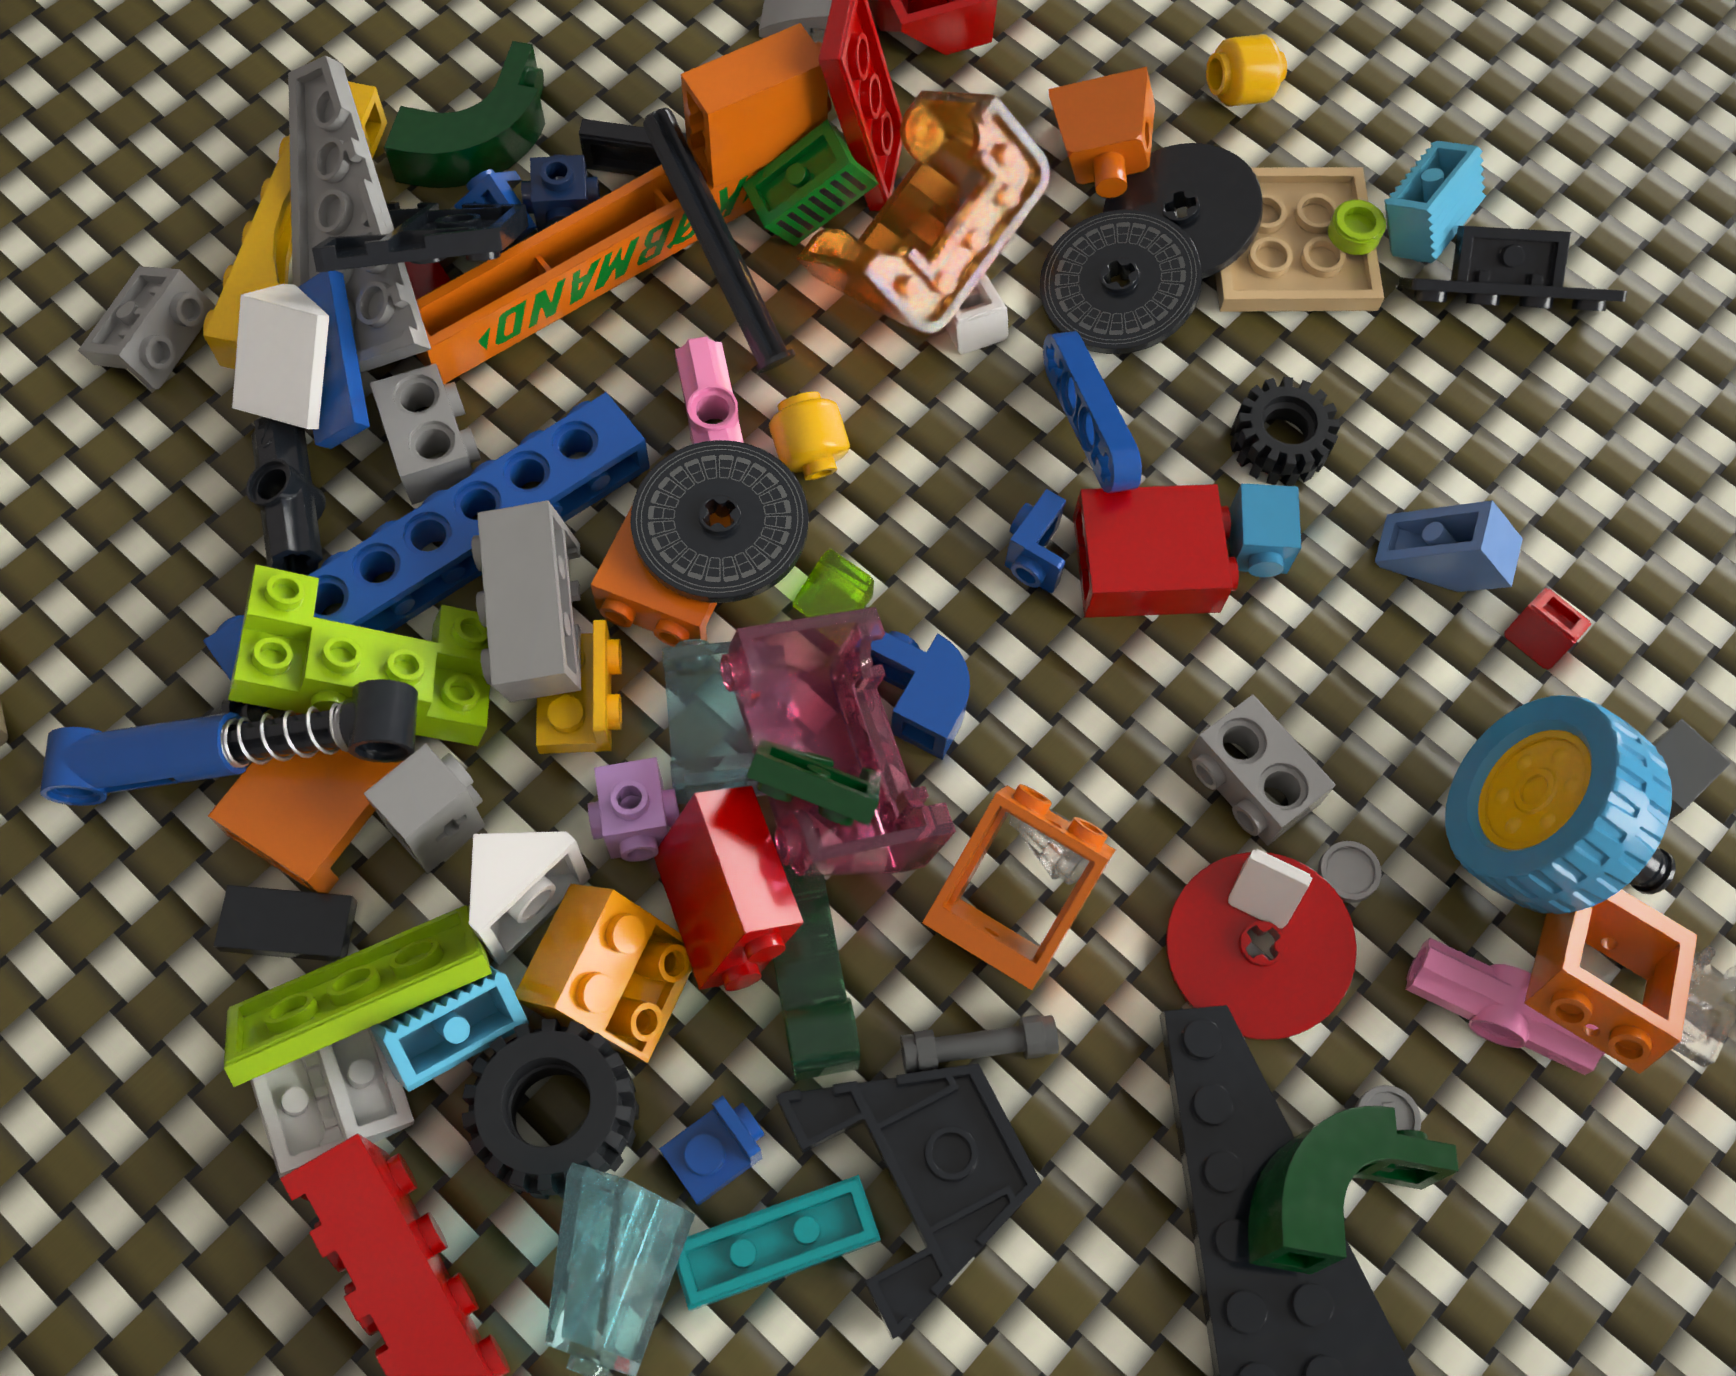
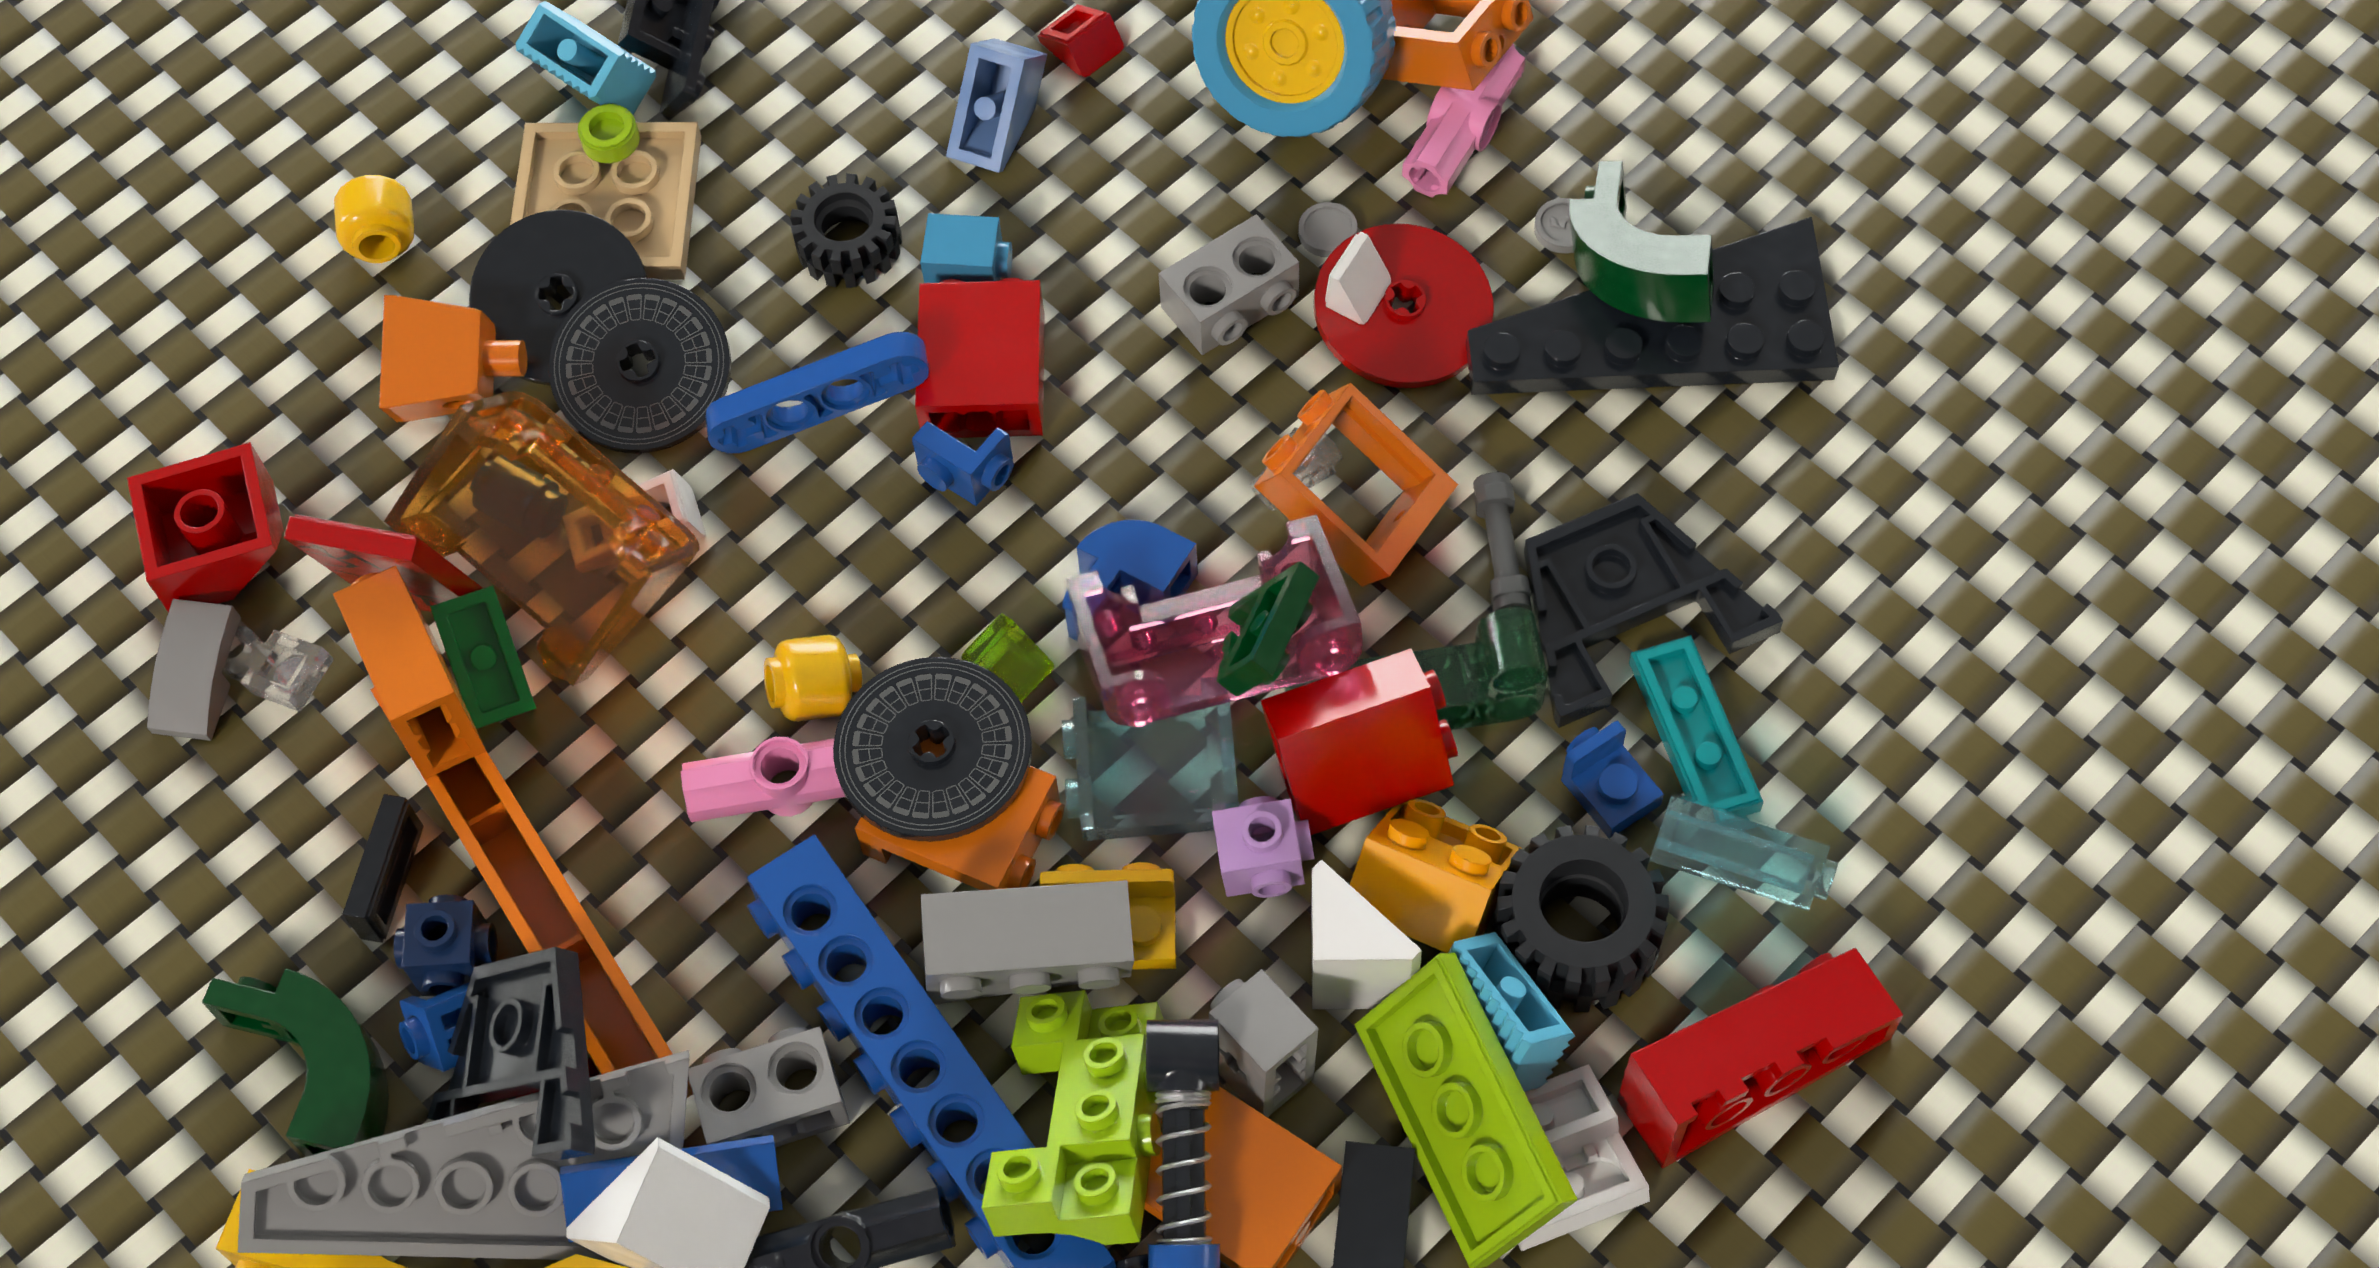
camera: 80 degrees left, 5 degrees down
black axle [643,108,796,374] -> none

